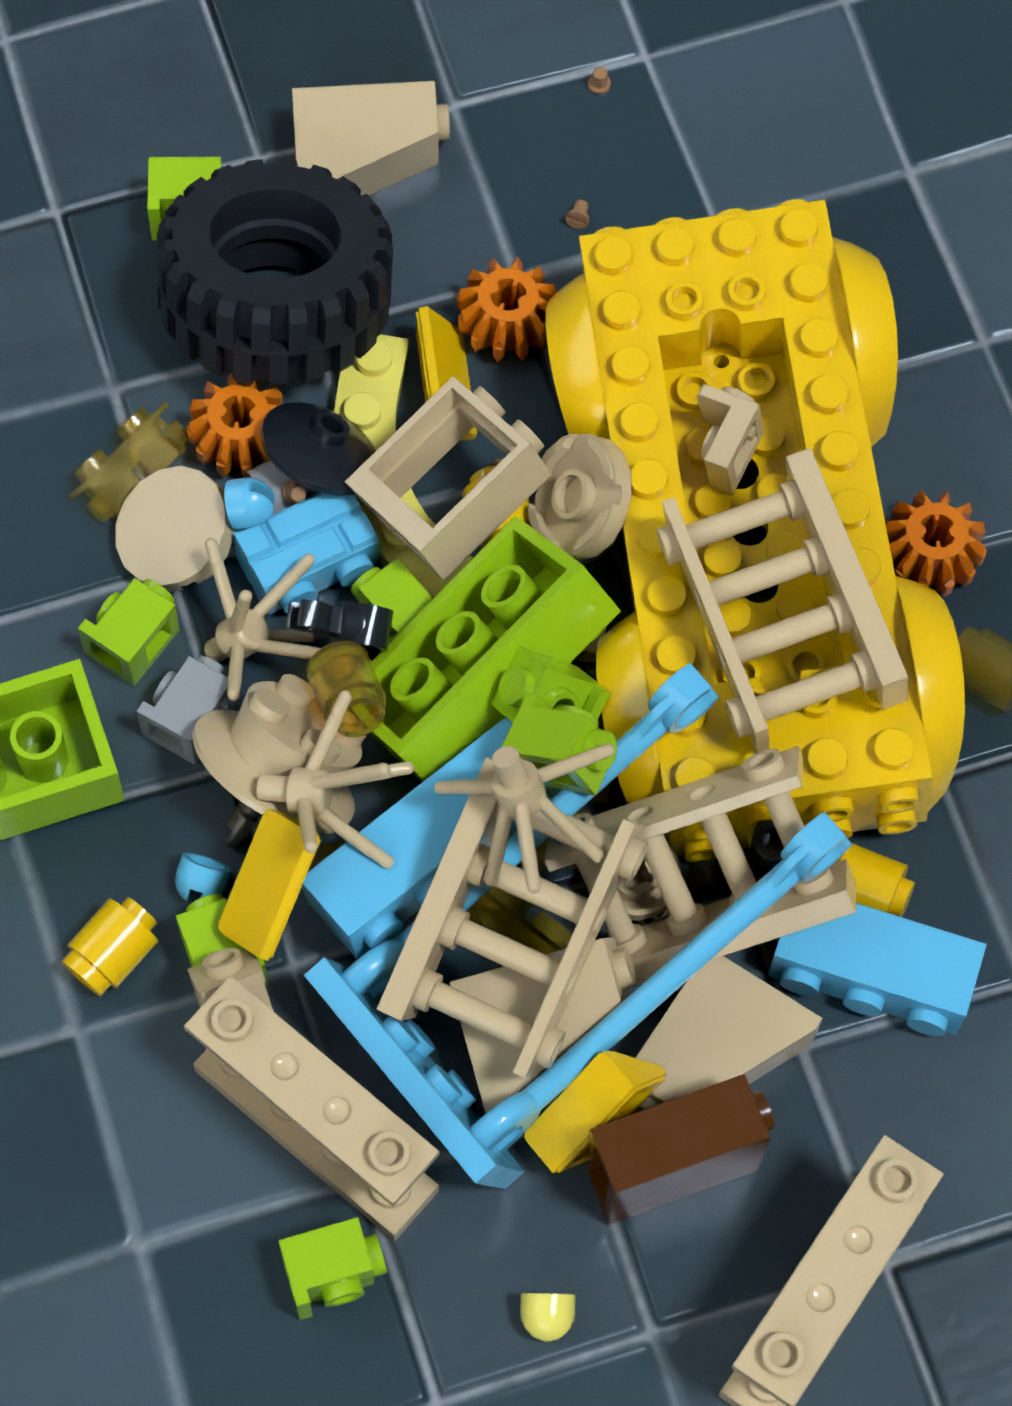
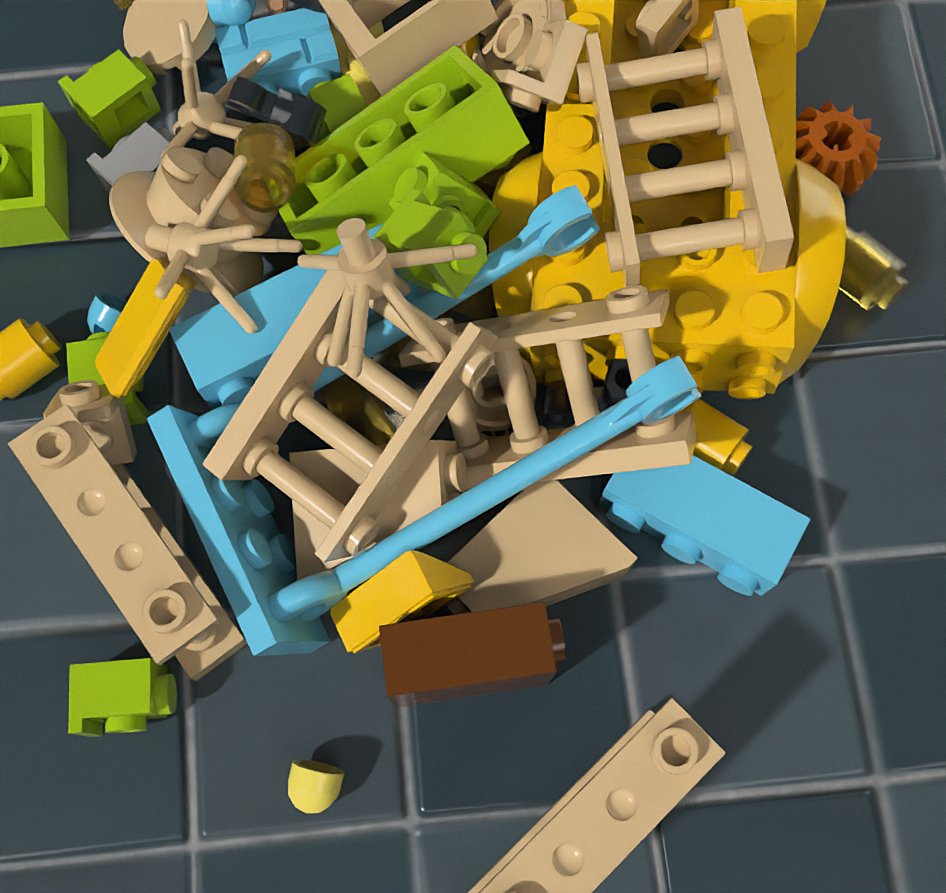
camera: 15 degrees right, 5 degrees up
none -> tan bracket [491,19,588,112]

